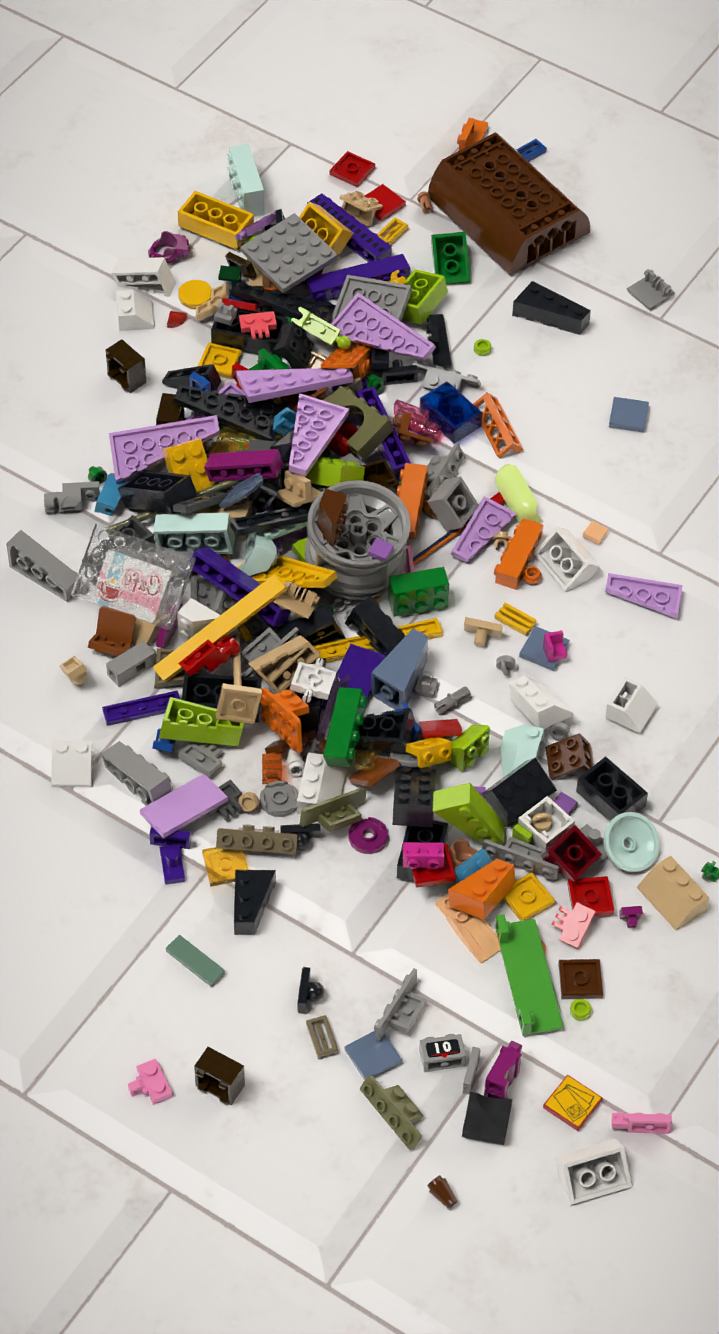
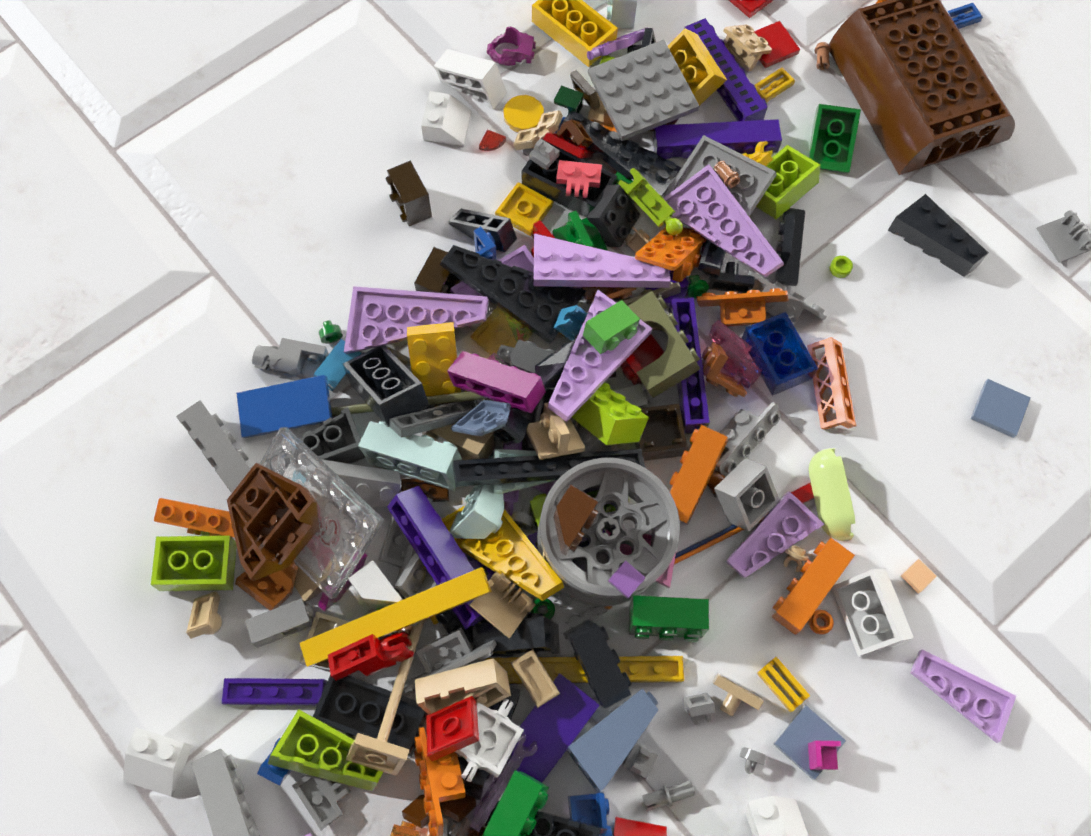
camera: 15 degrees right, 15 degrees up
none -> lime brick [151,536,237,591]
none -> orange bracket [154,498,235,538]
none -> reddish brown wedge [227,463,319,581]
none -> blue tile [236,375,333,439]
none -> red tile [426,696,479,762]
none -> tan tile [511,649,560,708]
none -> reddish brown bracket [556,119,594,148]
none -> bright green brick [583,300,640,354]
none -> light grey tile [683,693,715,725]
none -> orange bracket [697,288,788,327]
none -> nougat pin [713,161,740,188]

